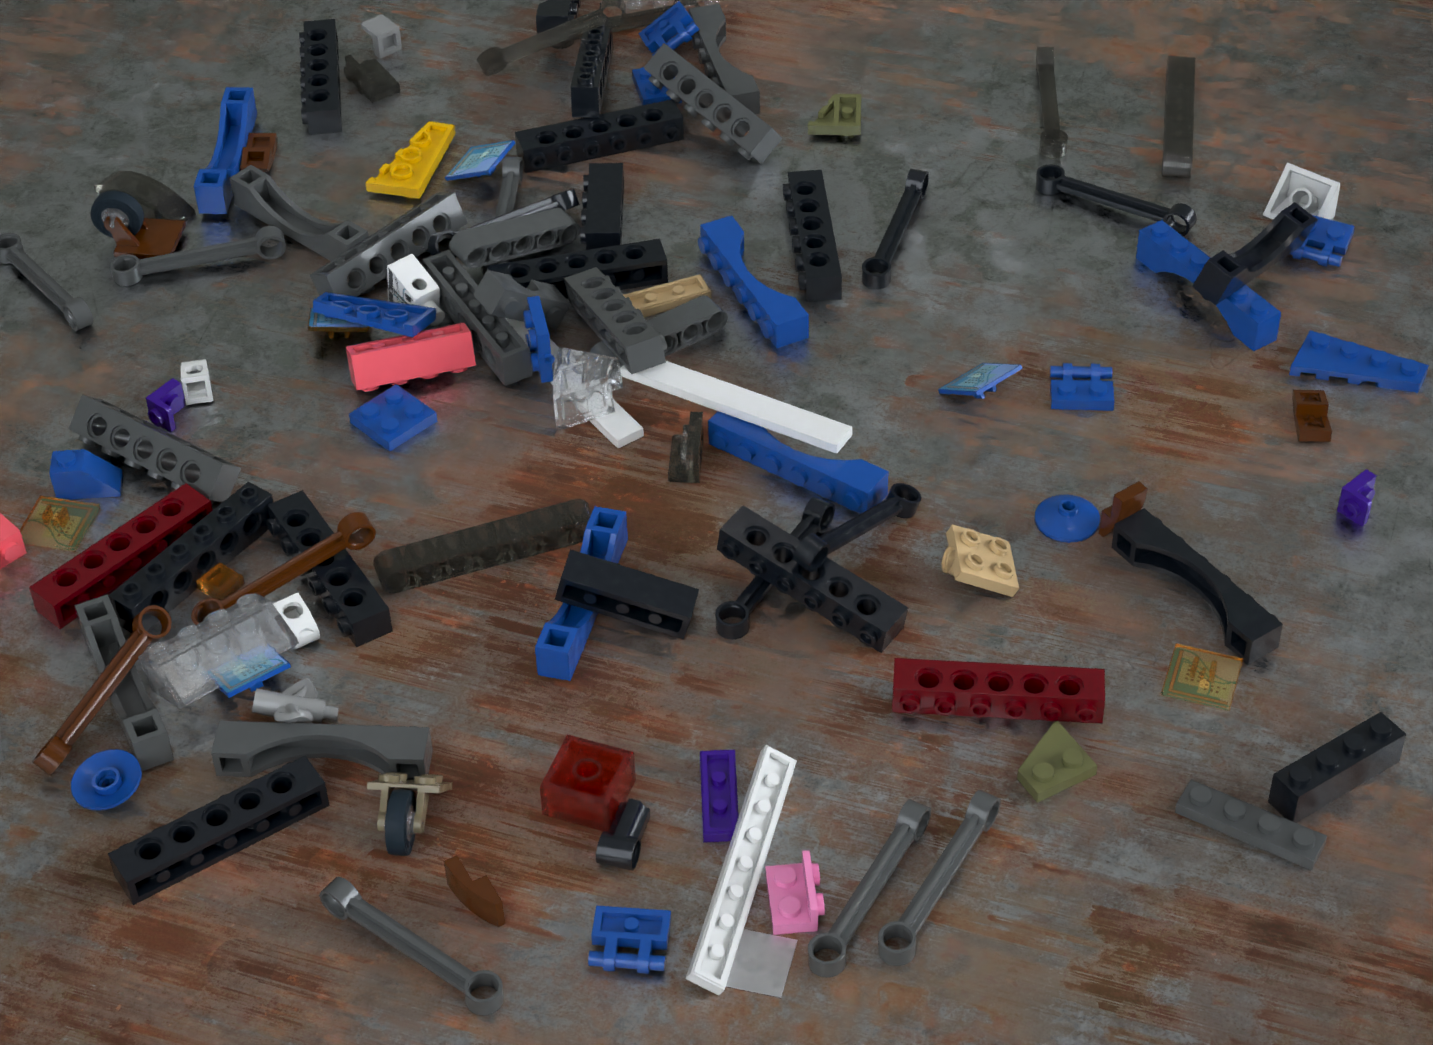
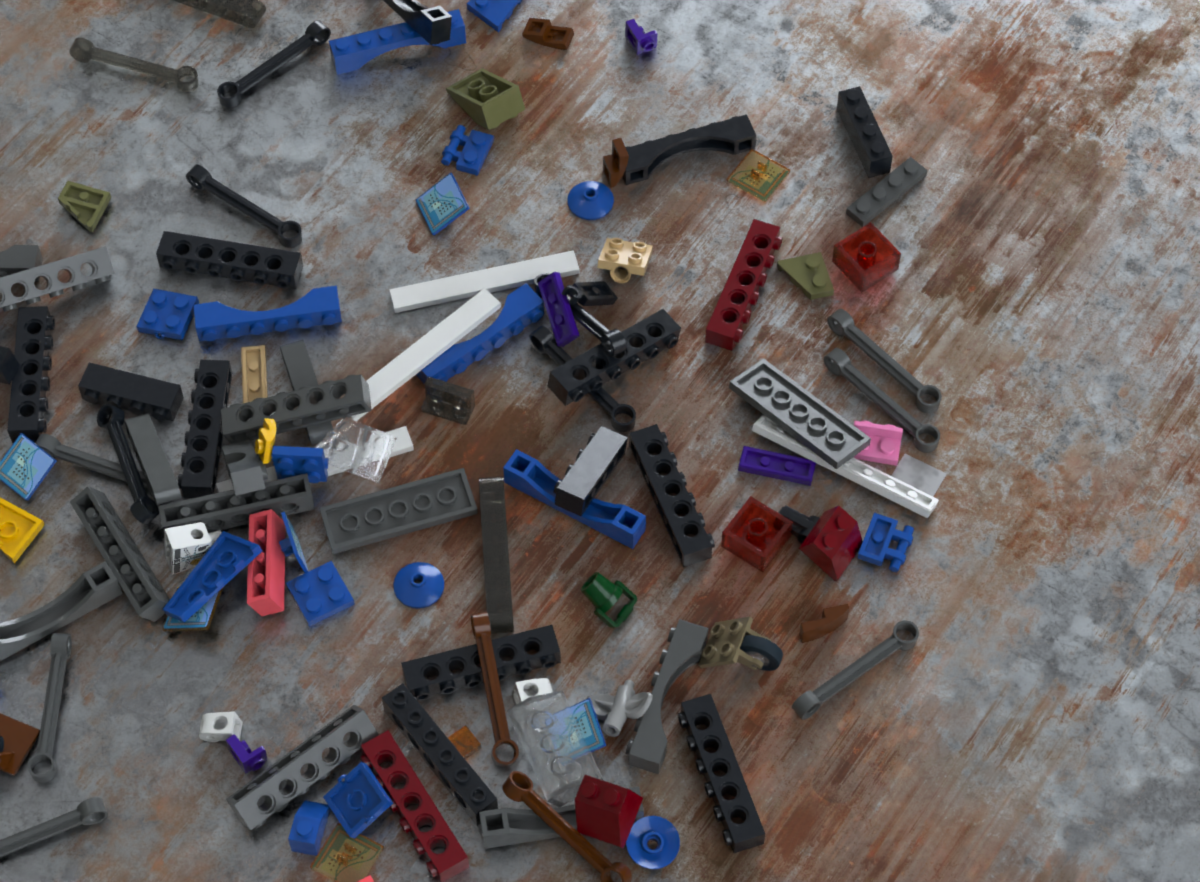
camera: 75 degrees left, 15 degrees up
none -> blue plate [136,288,199,340]
none -> yellow slope [255,418,276,464]
none -> blue piece [279,512,309,573]
none -> dark grey plate [319,468,478,554]
none -> blue plate [323,762,393,839]
none -> white tile [389,250,580,313]
none -> blue dish [394,562,444,609]
none -> olive slope [446,68,525,130]
none -> dark purple tile [538,272,580,347]
none -> black plate [562,281,618,306]
none -> dark red slope [575,775,643,849]
none -> dark green piece [581,572,637,628]
none -> black brick [629,424,715,568]
none -> dark grey plate [729,358,871,469]
none -> dark red slope [799,506,863,581]
none -> clear red brick [832,222,901,293]

